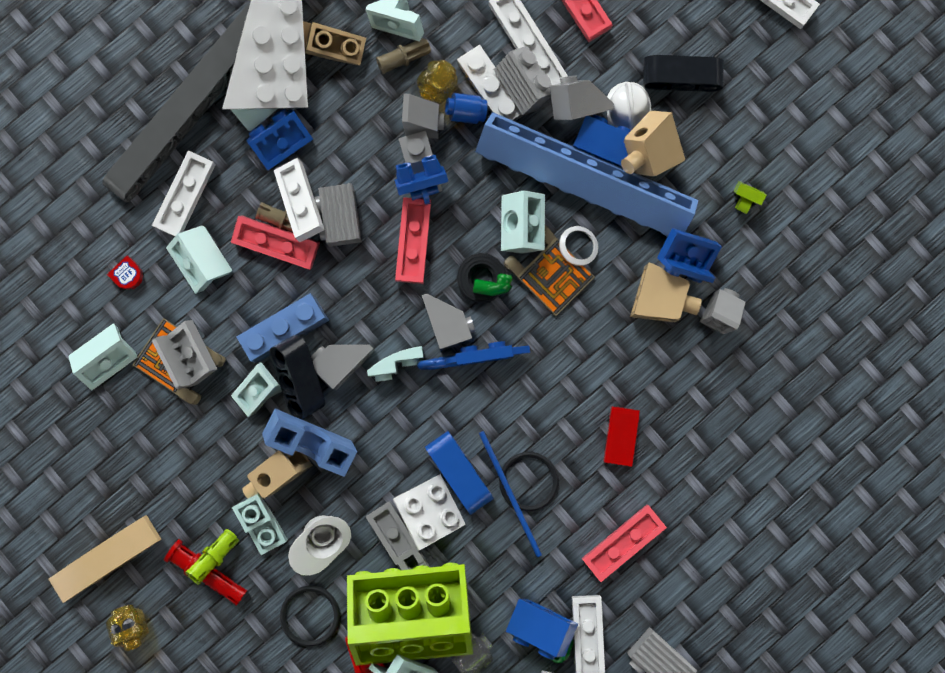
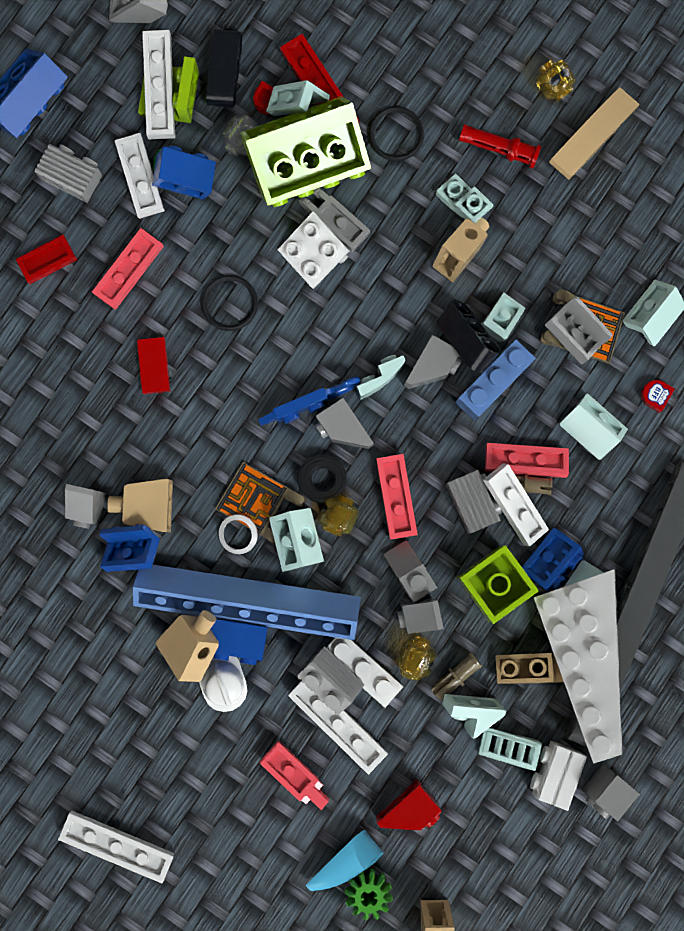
camera: 160 degrees right, 0 degrees up
white plate [152,151,216,236] -> none
lime pin [185,529,239,585] -> none
medium blue arch [262,409,357,477] -> none
white piece [288,515,351,575] -> none
blue hips [395,155,449,205] -> none
blue beam [425,431,494,515] -> none
blue brick [445,93,487,124] -> none
green arm [473,273,513,296] -> none
blue piece [479,431,542,557] -> none
light grey slope [550,76,615,120] -> none
black beam [643,55,724,92] -> none
lime tile [734,181,767,214] -> none
none -> red tile [15,234,77,284]
none -> clear yellow head [319,495,359,537]
none -> lime brick [456,545,539,624]

